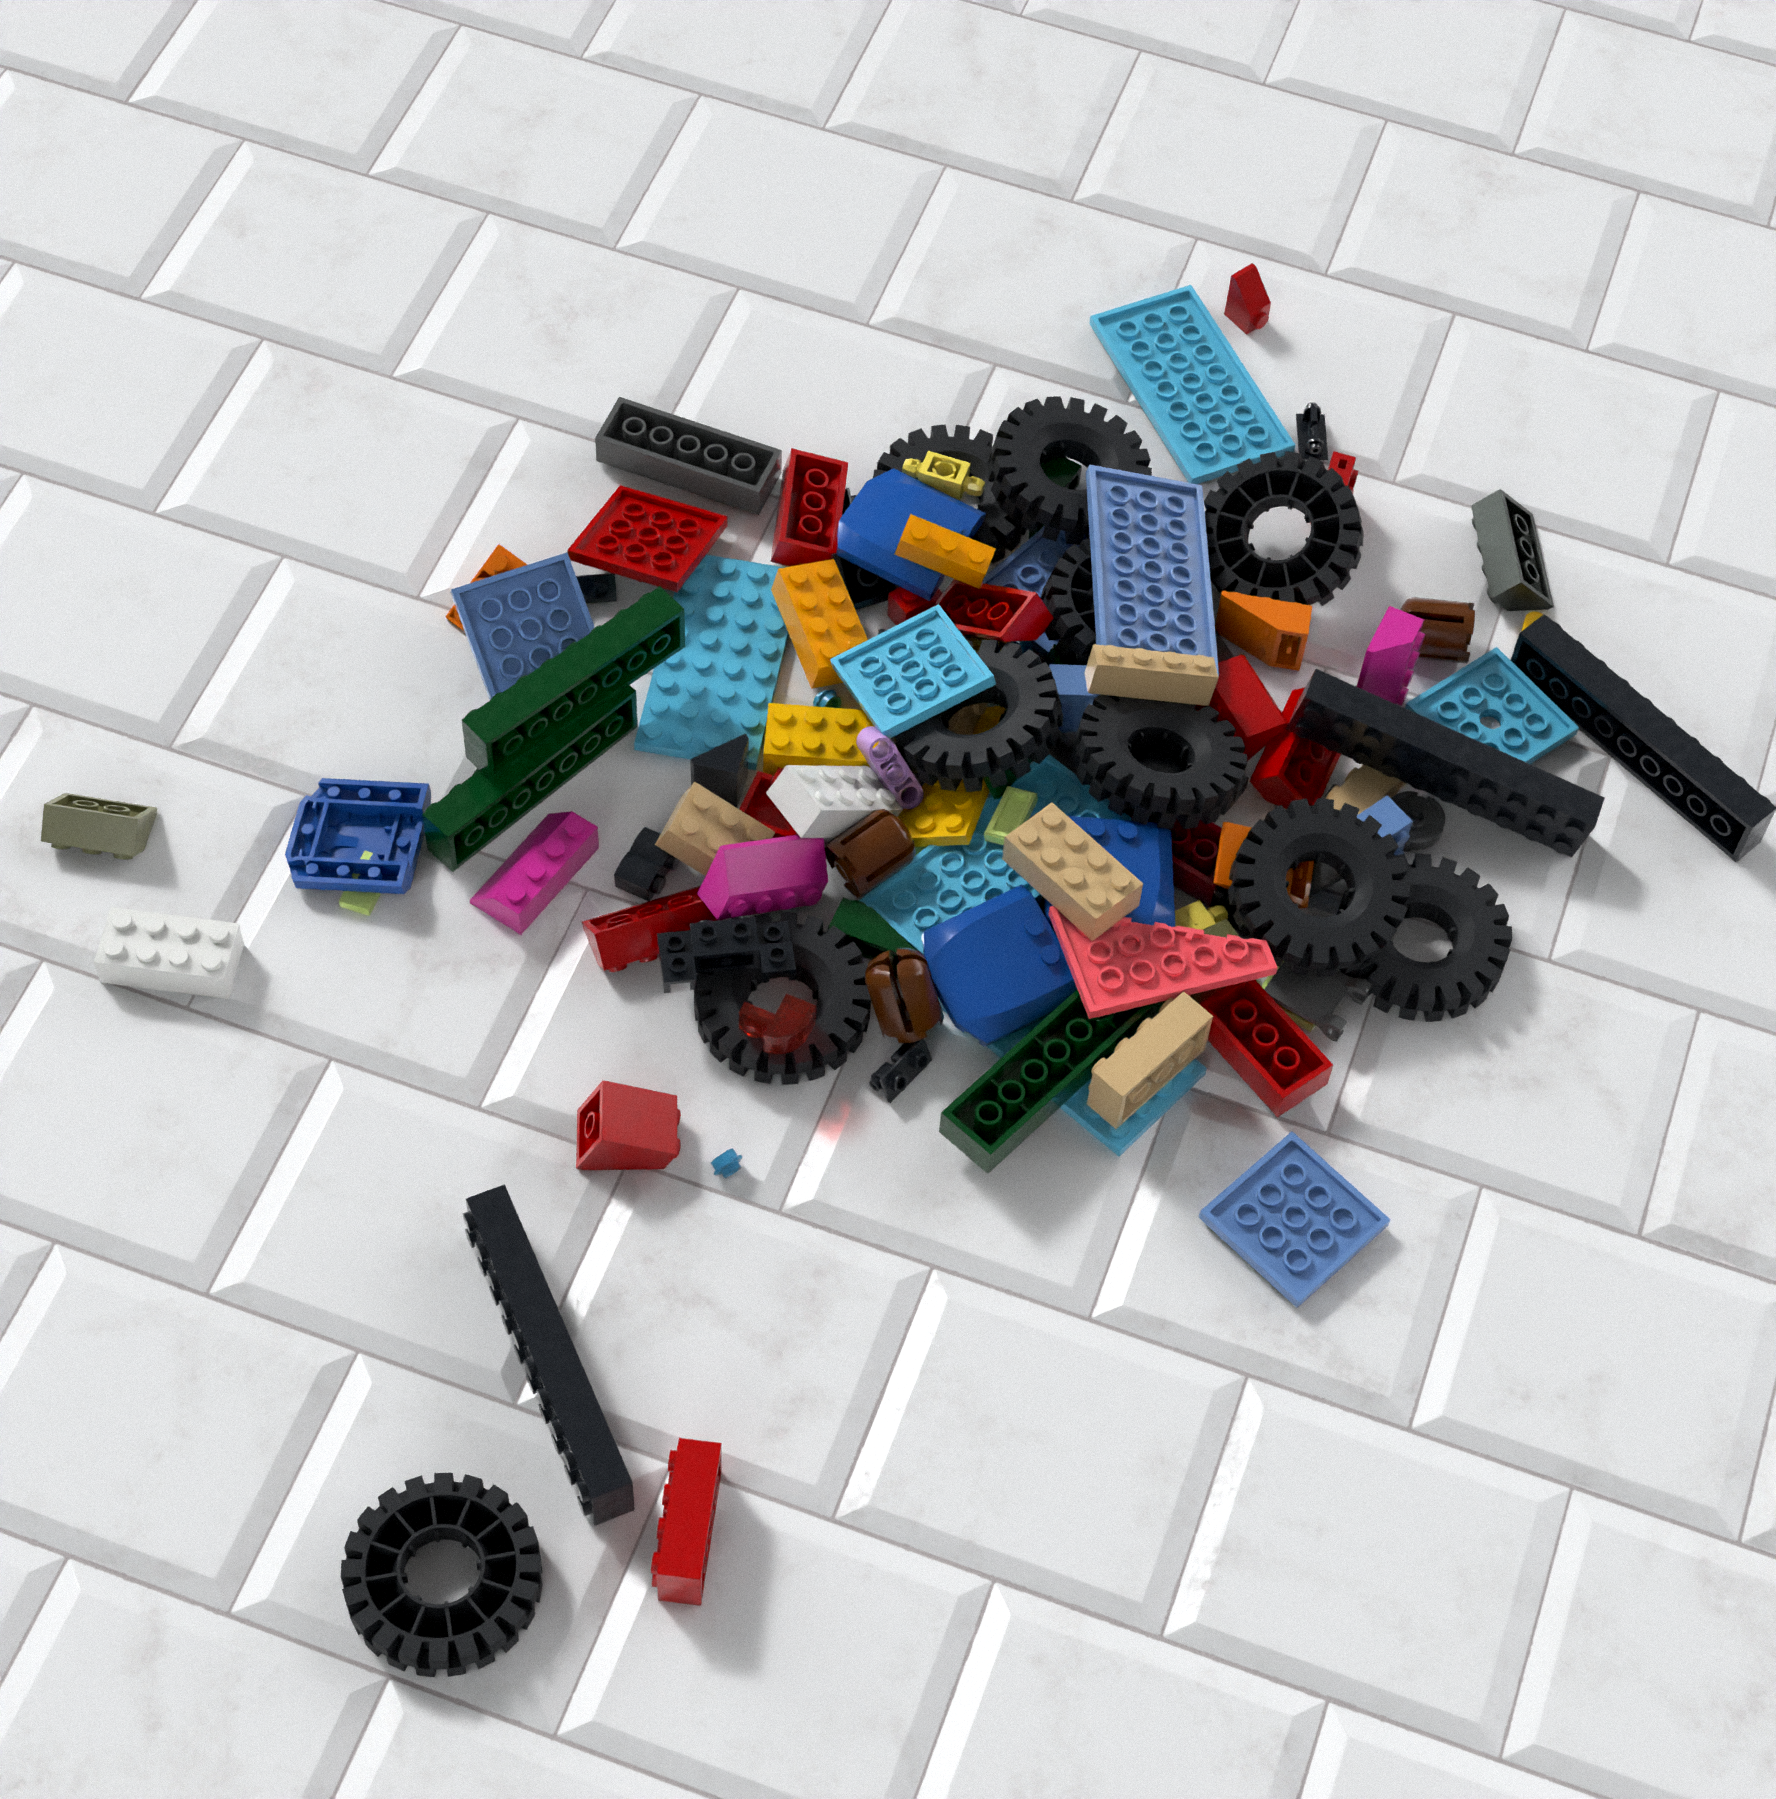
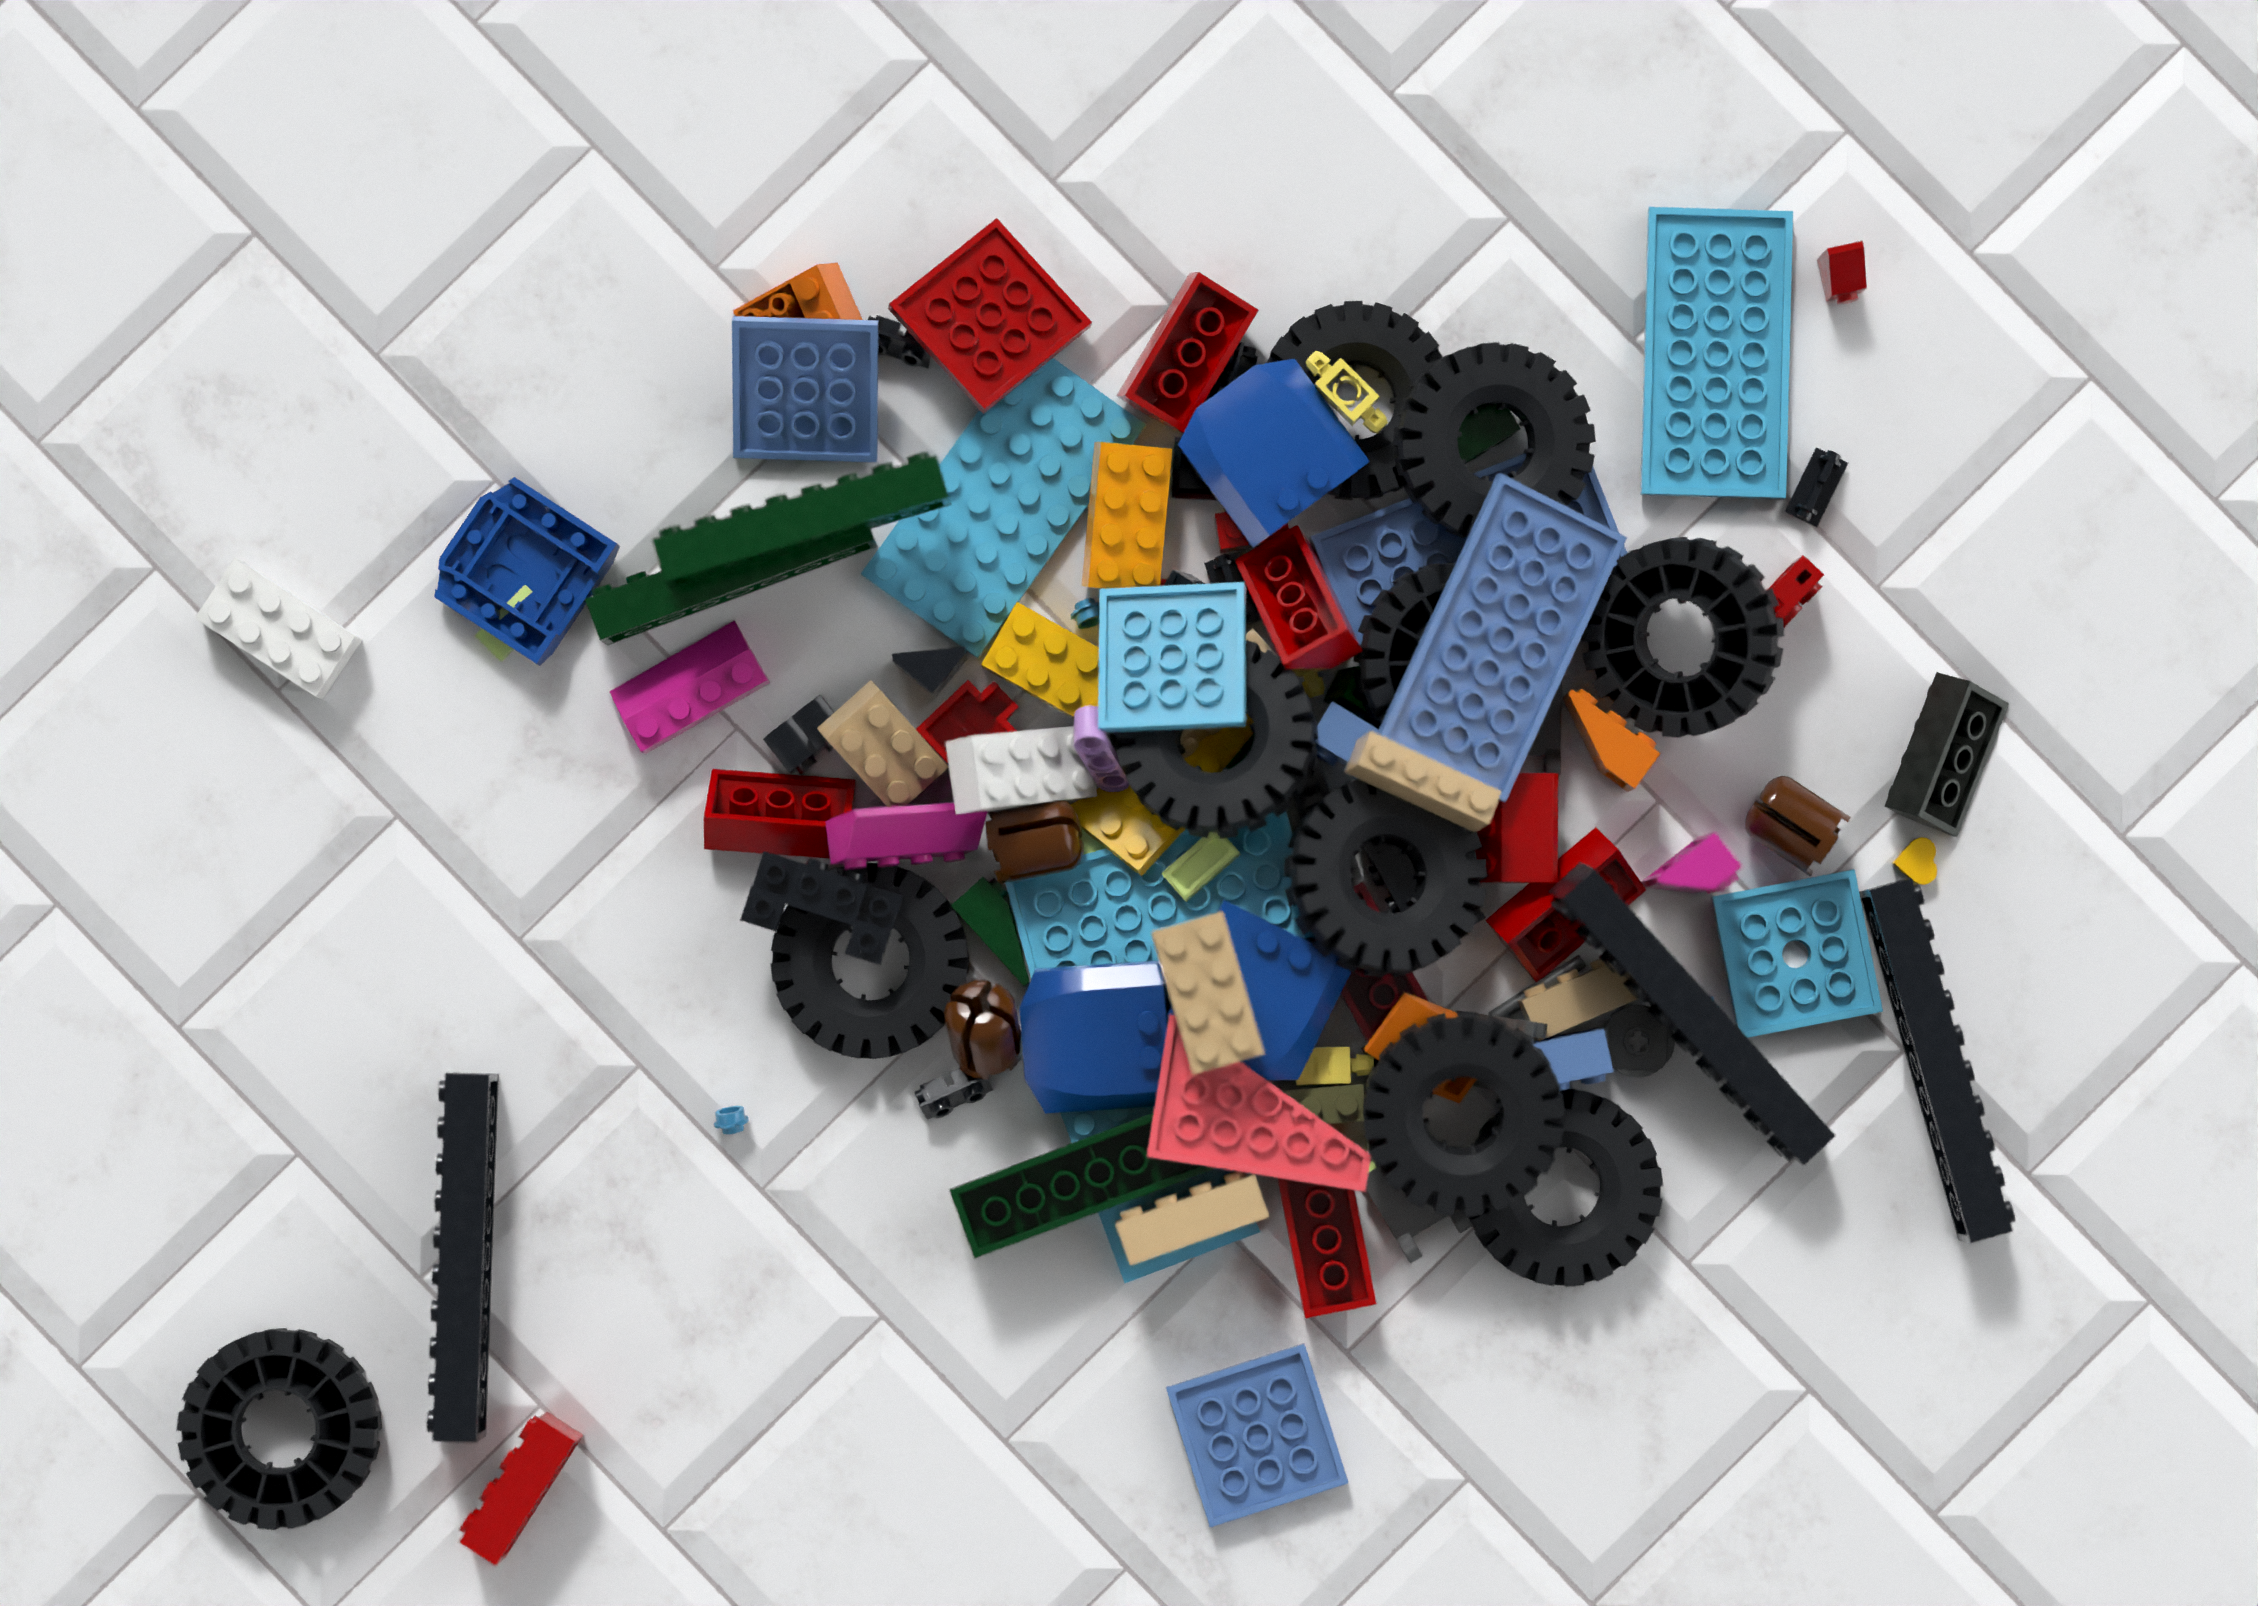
camera: 30 degrees right, 30 degrees up
olive slope [41,793,157,860] -> none
red slope [576,1080,681,1170] -> none
dark grey brick [595,397,782,515] -> none
clear red brick [739,993,817,1054] -> none
light orange brick [895,514,996,589] -> none

